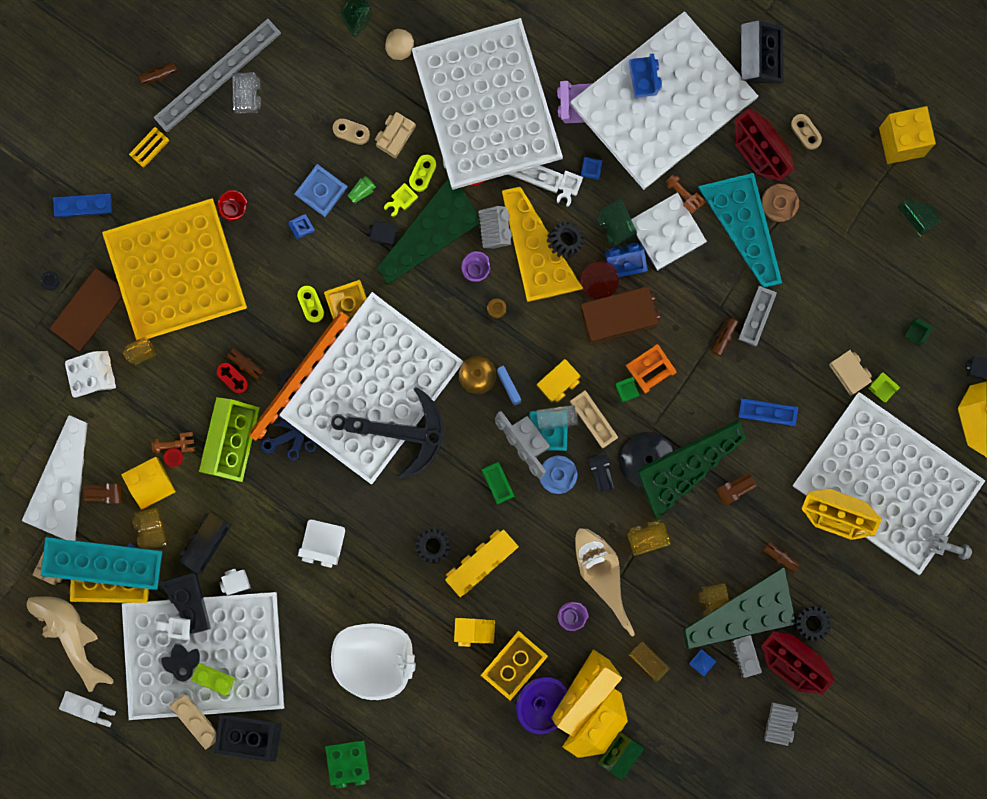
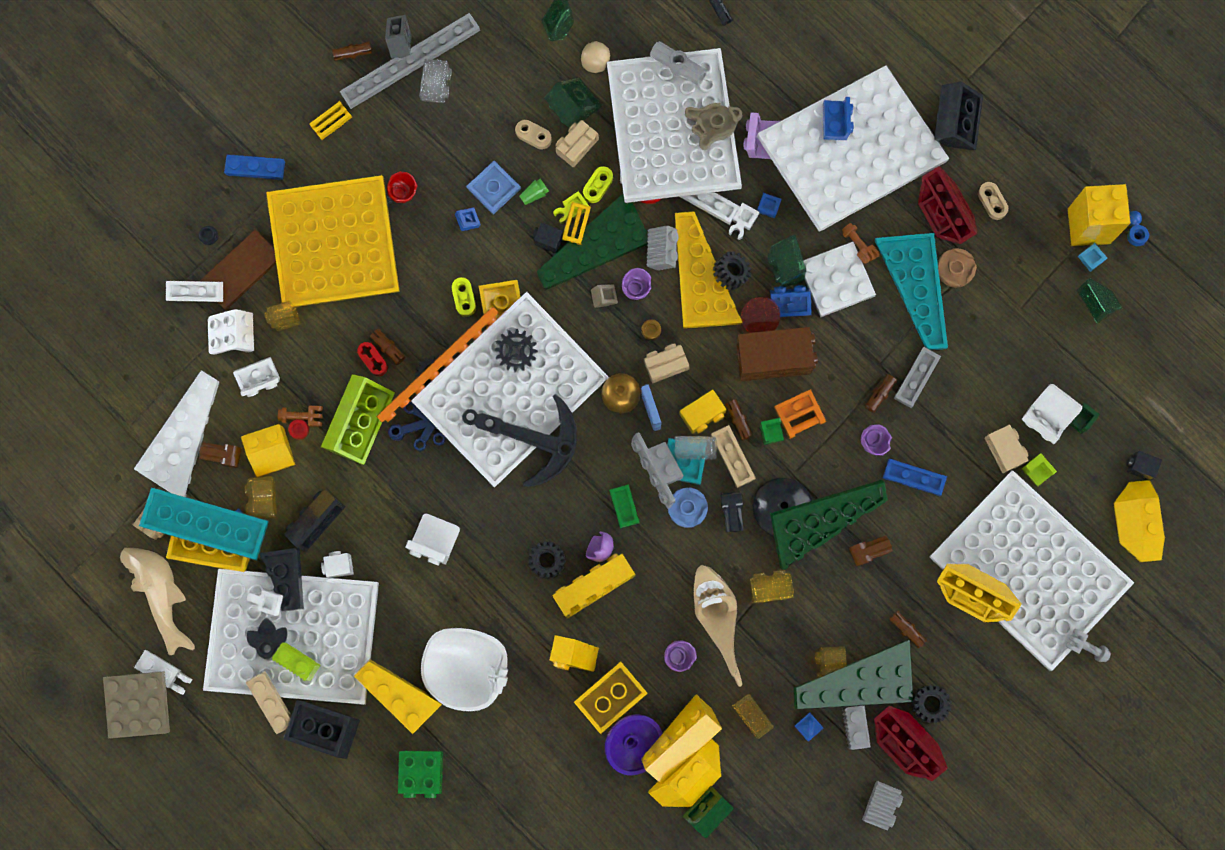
camera: 15 degrees right, 5 degrees down
none -> dark tan plate [103,671,170,739]
none -> white plate [166,281,223,302]
none -> white bracket [233,357,280,397]
none -> yellow wedge [354,659,442,734]
none -> dark grey brick [385,15,412,58]
none -> black gear [494,329,538,373]
none -> clear green slope [544,77,602,127]
none -> yellow tile [562,202,591,245]
none -> medium lavender hair [586,531,614,562]
none -> dark tan slope [591,284,618,308]
none -> tan brick [644,344,689,384]
none -> light grey piece [650,41,707,85]
none -> dark tan tile [685,103,742,150]
none -> reddish brown pin [725,399,754,440]
none -> medium lavender hair [861,424,892,455]
none -> white bracket [1022,384,1082,444]
none -> dark azure plate [1078,243,1107,272]
none -> blue plate [1127,211,1149,246]

